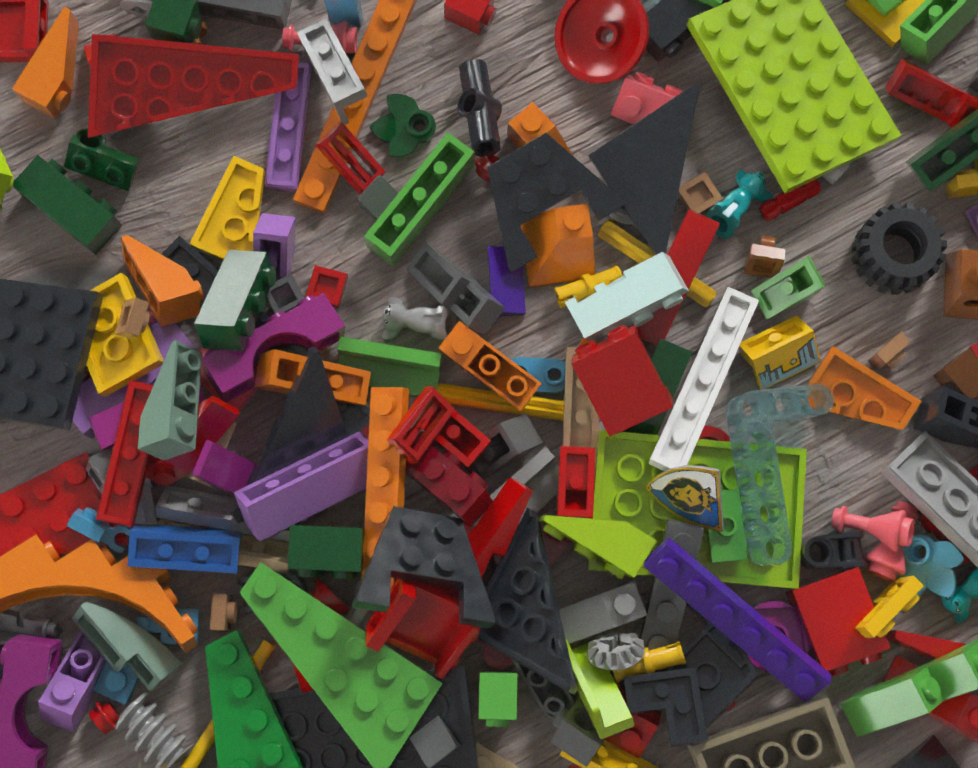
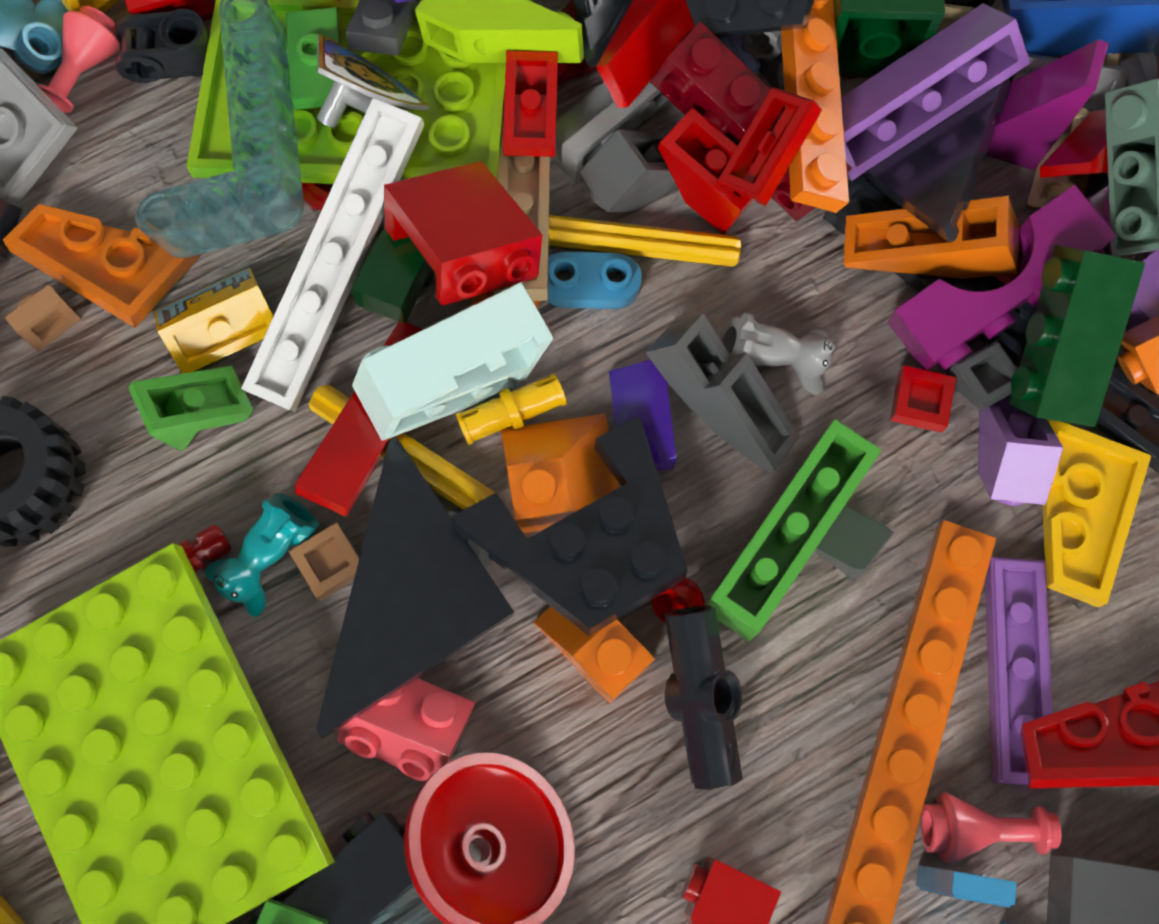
camera: 175 degrees right, 5 degrees down
light grey panel [297,18,368,125] -> none
red tile [315,122,386,195] -> none
bright green panel [337,336,443,397] -> none
dark green plate [370,94,436,157] -> none
orange slope [438,321,542,411] -> none
dark orange tile [744,235,785,278] -> none
coral piece [831,506,915,552] -> none

